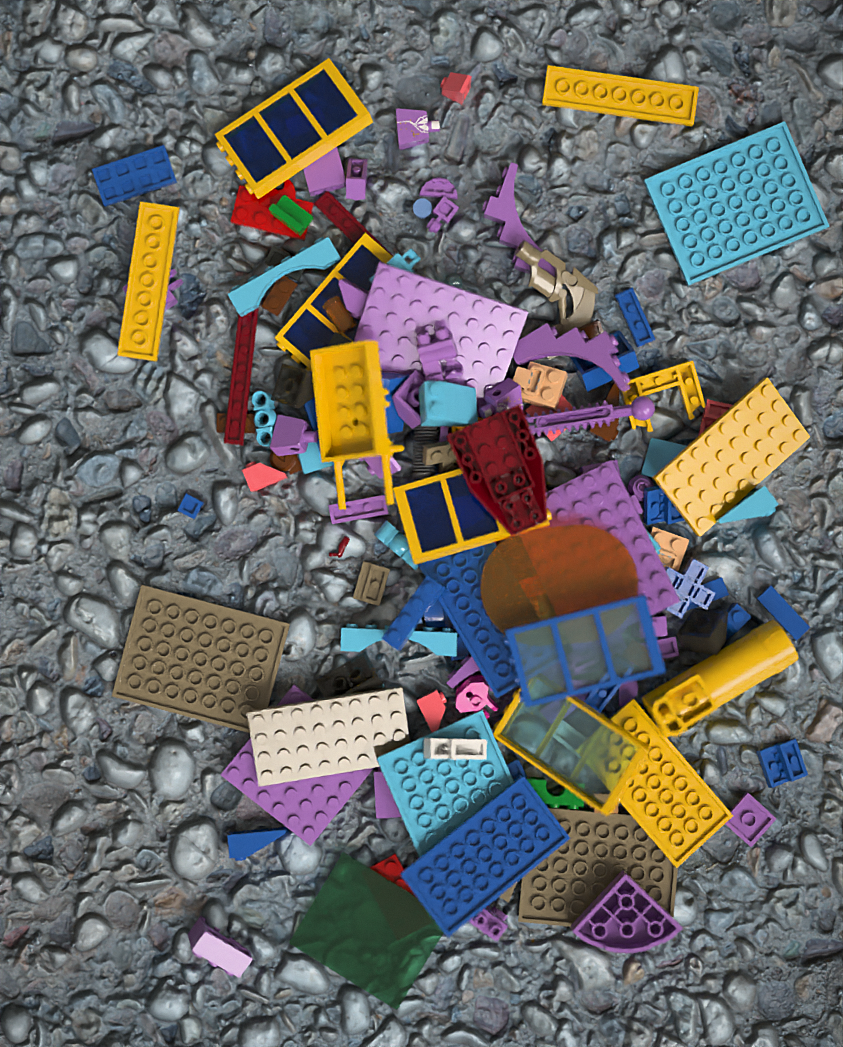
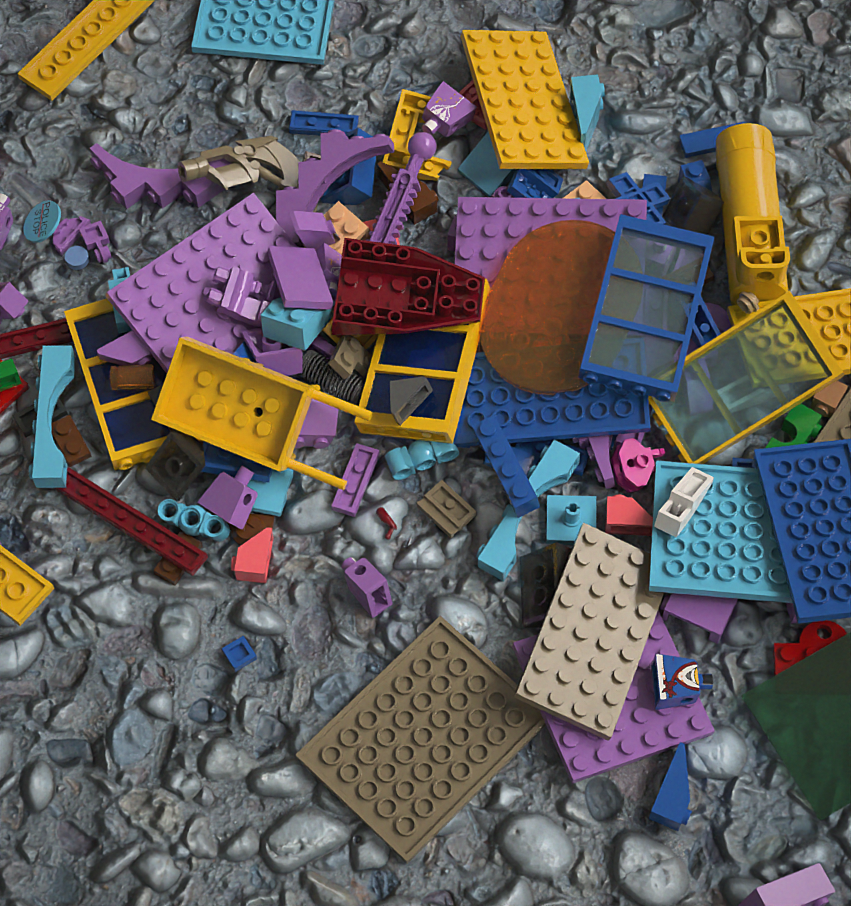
camera: 60 degrees left, 25 degrees down
none -> medium azure piece [23,200,61,243]
none -> medium lavender tile [267,246,333,310]
none -> medium lavender slope [289,211,336,251]
none -> medium lavender torso [341,557,392,618]
none -> dark grey slope [390,376,433,426]
none -> medium lavender torso [422,81,476,137]
none -> medium azure tile [546,495,596,545]
none -> torso [651,654,713,710]
none -> tan plate [737,291,759,314]

